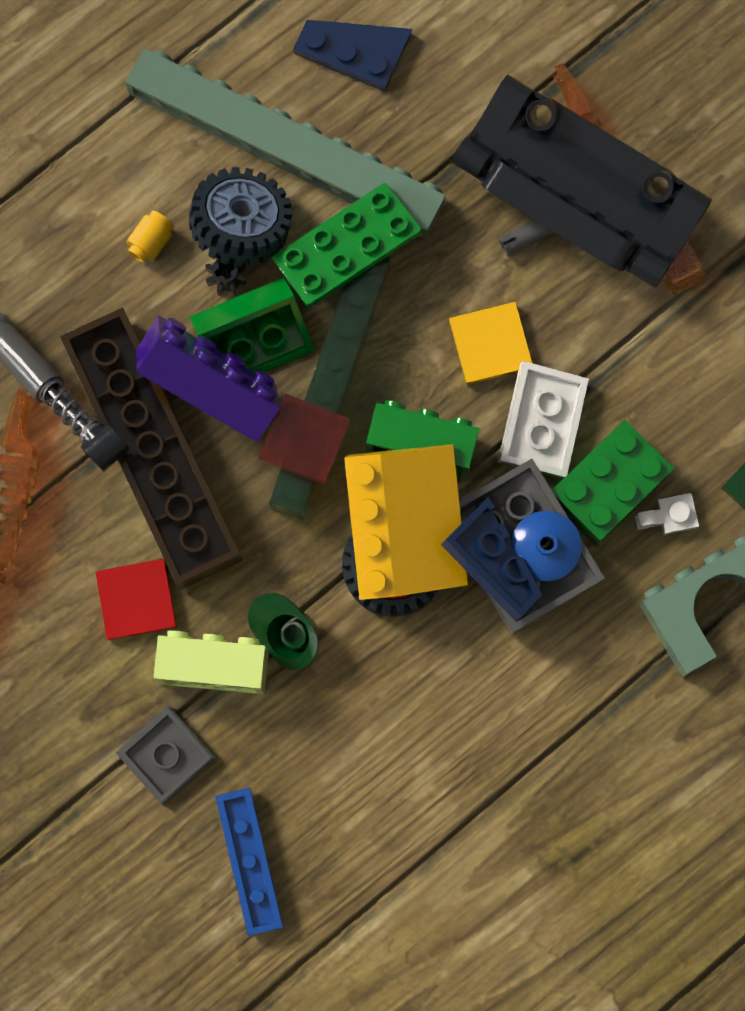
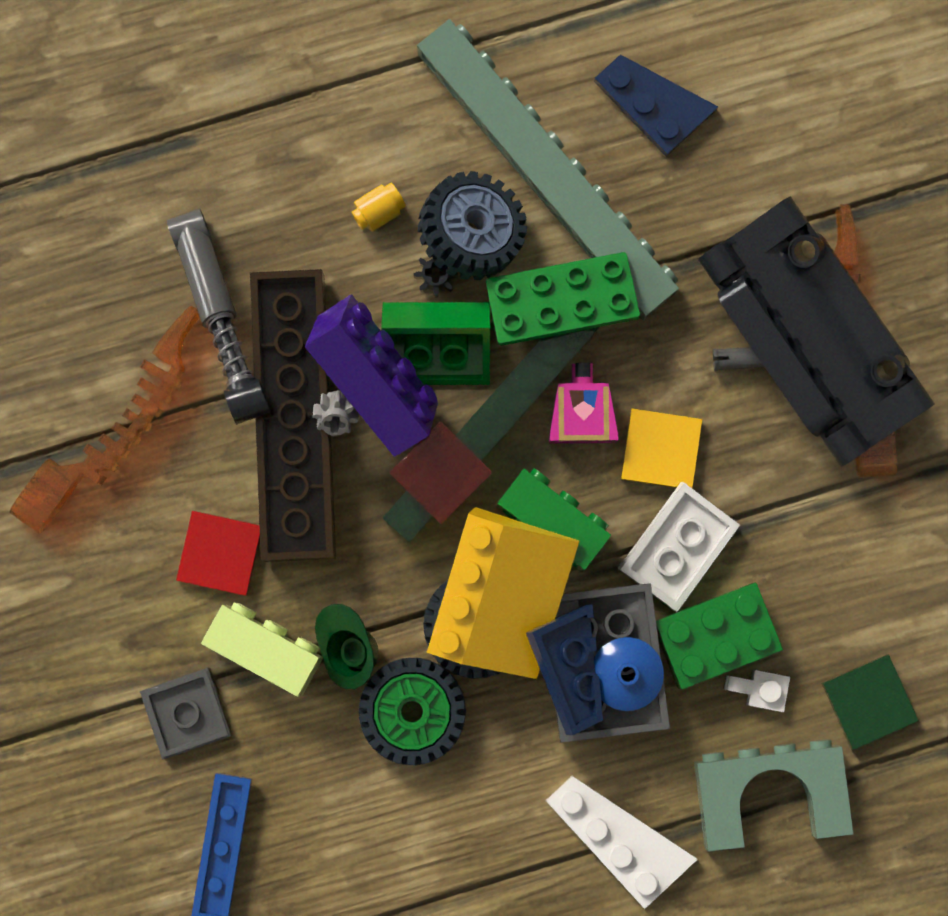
camera: 20 degrees right, 5 degrees up
none -> light grey gear [313,390,359,436]
none -> wheel [359,658,466,765]
none -> white wing [546,776,698,909]
none -> dark pink torso [549,363,618,444]

